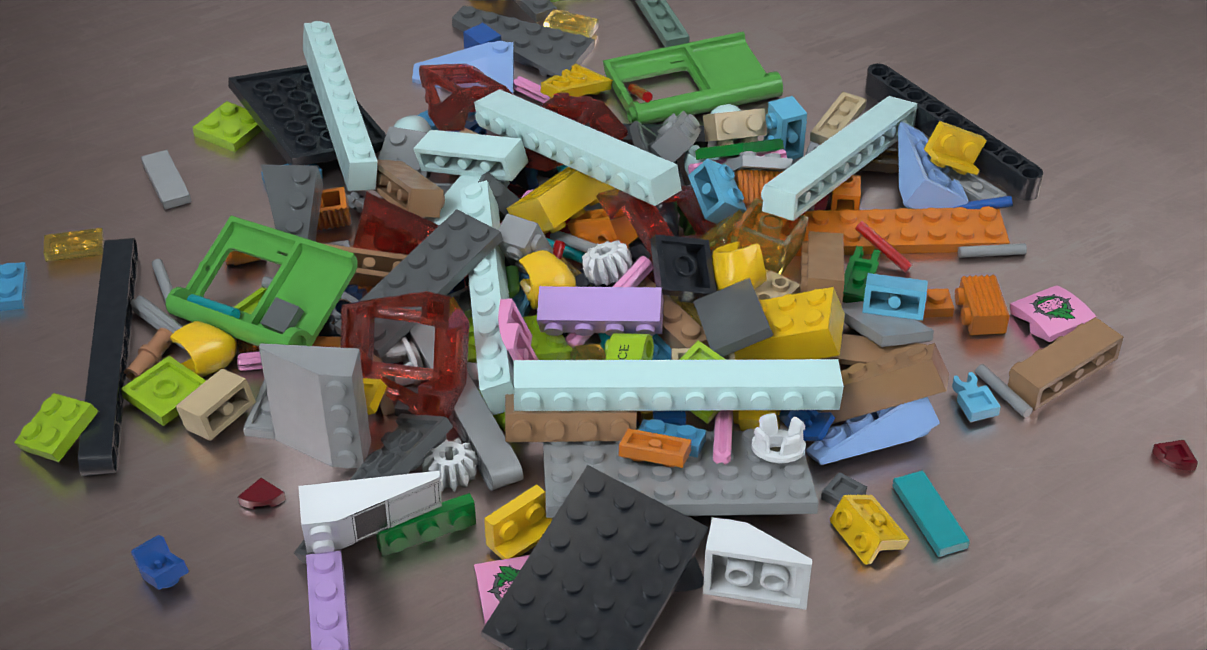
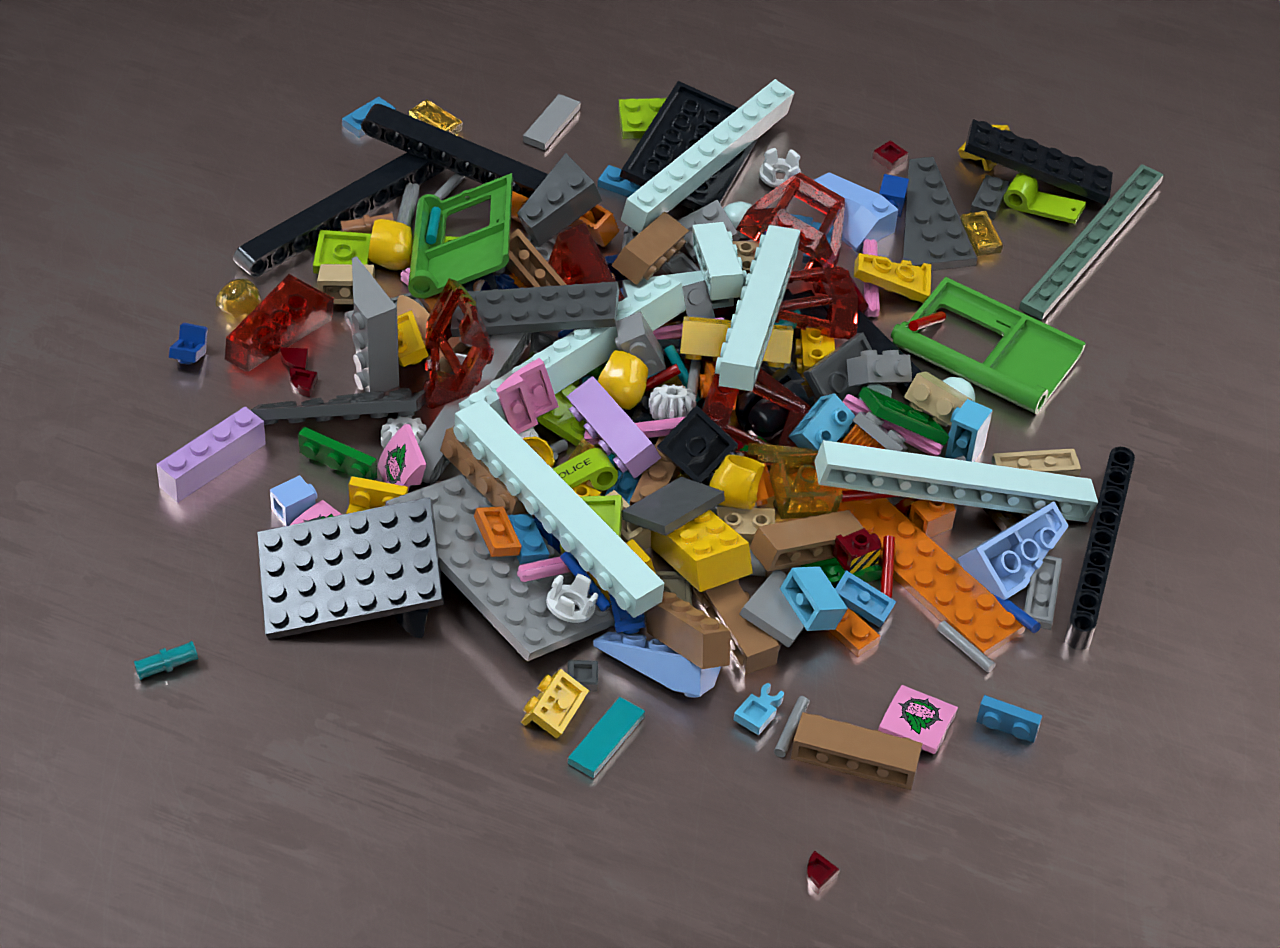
camera: 50 degrees right, 5 degrees up
lime plate [14,393,99,462] -> none
dark grey tile [260,297,304,334] -> none
white slope [298,470,442,554] -> none
white slope [703,517,812,610] -> none
yellow bracket [924,121,987,175] -> none
orange brick [955,274,1010,335] -> none
none -> clear yellow hair [216,279,263,318]
none -> clear red wedge [225,274,334,372]
none -> light blue brick [270,475,317,526]
none -> dark red tile [289,367,318,398]
none -> black beam [361,104,548,198]
none -> bright pink slope [377,424,426,490]
none -> blue piece [560,552,611,612]
none -> white piece [759,148,801,189]
none -> dark red brick [833,528,881,574]
none -> dark azure plate [835,570,896,628]
none -> dark red tile [872,140,908,171]
none -> dark azure plate [976,695,1042,743]

